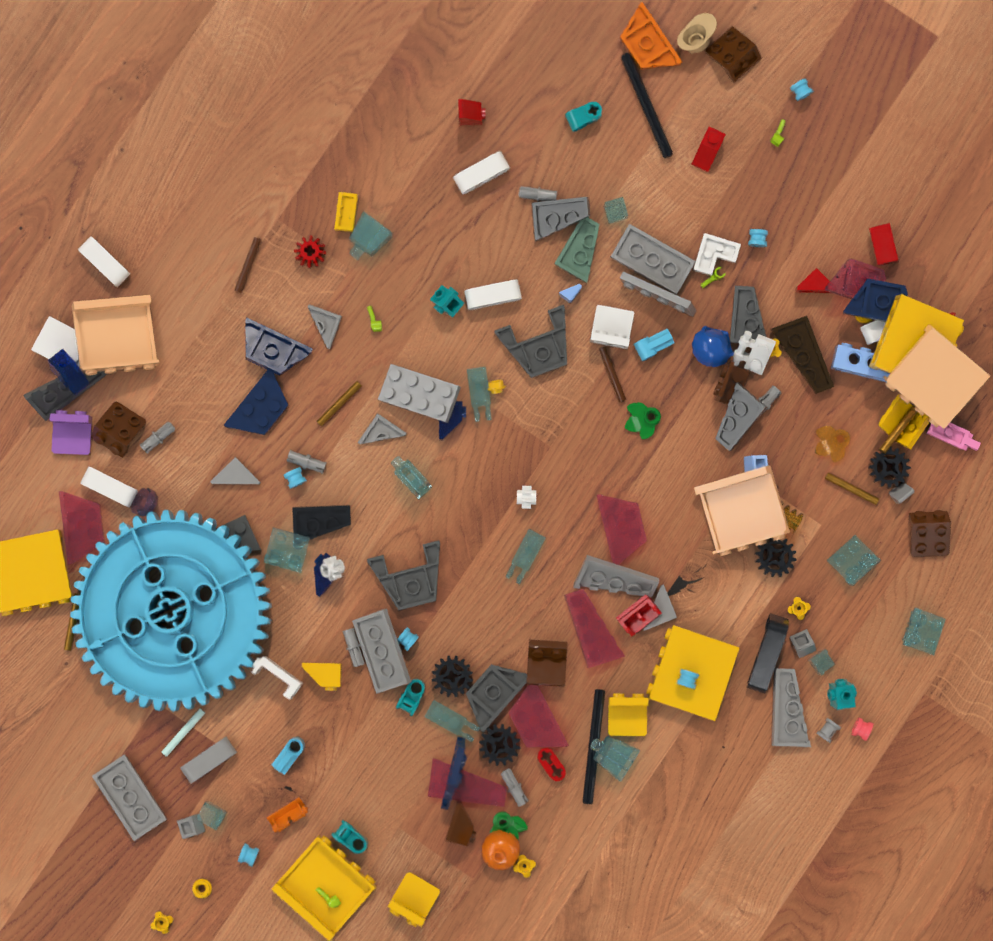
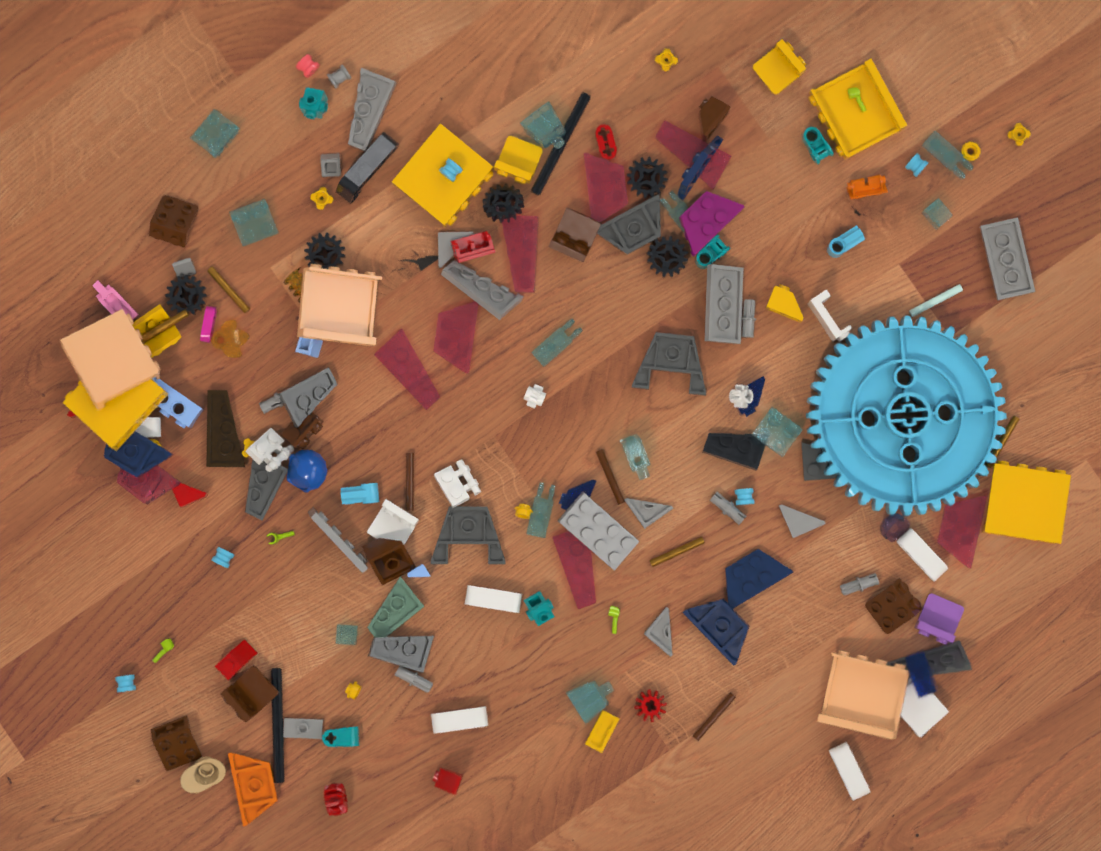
camera: 155 degrees left, 0 degrees up
light grey slope [177,814,205,839] -> none
light grey beam [180,736,237,784] -> none
medium azure wheel [397,627,419,651] -> none
orange cylinder [481,830,520,870] -> none
green plate [489,812,528,841] -> none
light grey axle [501,769,529,807] -> none
light grey plate [610,224,696,295] -> none
green plate [625,402,661,440] -> none
white plate [693,233,741,276] -> none
clear light blue panel [808,649,835,676] -> none
red hinge [869,223,899,266] -> none
none -> dark pink beam [200,306,217,343]
none -> reddish brown bracket [220,666,278,723]
none -> light grey plate [283,718,323,739]
none -> red gear [323,783,348,816]
none -> yellow plate [345,681,362,700]
none -> reddish brown slope [362,538,416,585]
none -> clear pink wing [374,329,441,410]
none -> white plate [434,459,481,508]
none -> black gear [482,184,524,223]
none -> clear pink wing [552,531,596,609]
none -> reddish brown bar [596,449,625,505]
none -> magenta wing [679,191,745,257]
none -> clear light blue hinge [922,131,974,179]

